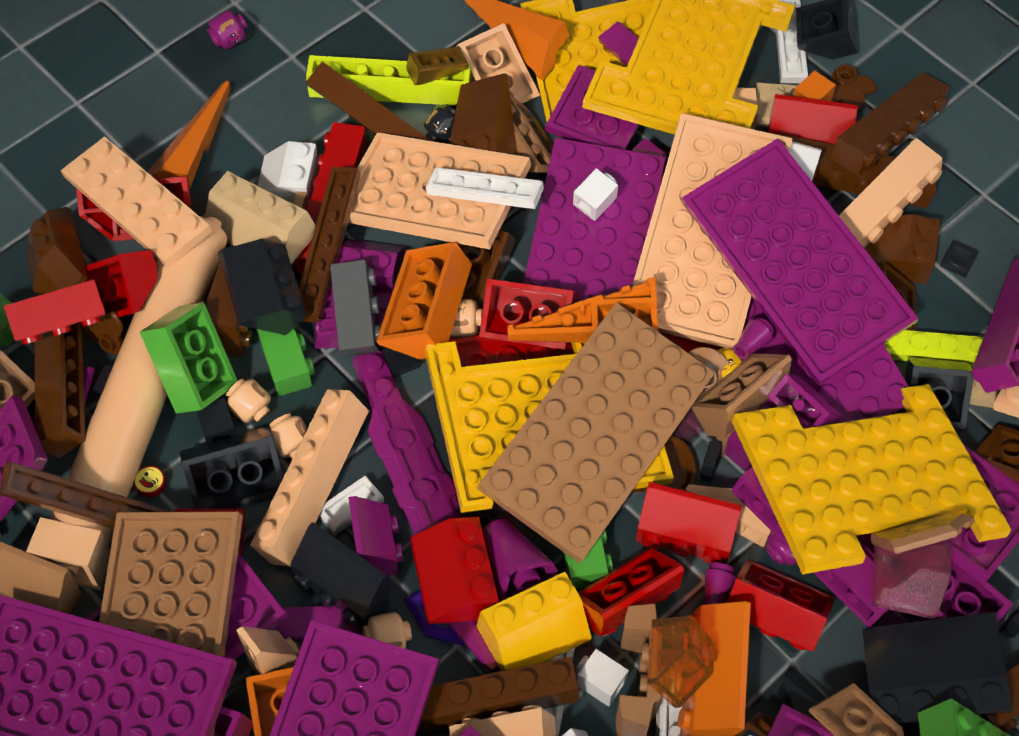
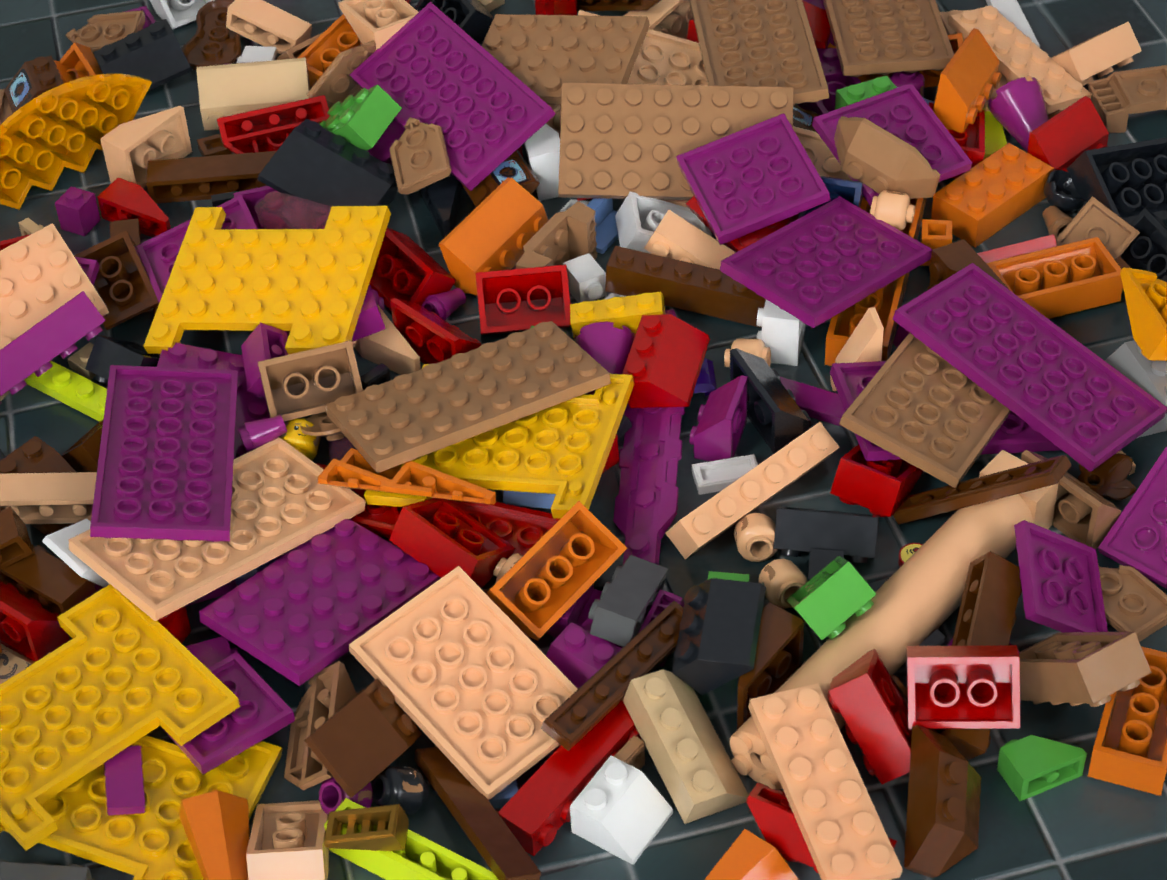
camera: 150 degrees left, 15 degrees down
white tile [426,167,544,209] -> none
white brick [573,168,618,221] -> none
clear orange slope [648,616,718,708] -> none
medium nougat tile [871,513,975,554] -> none

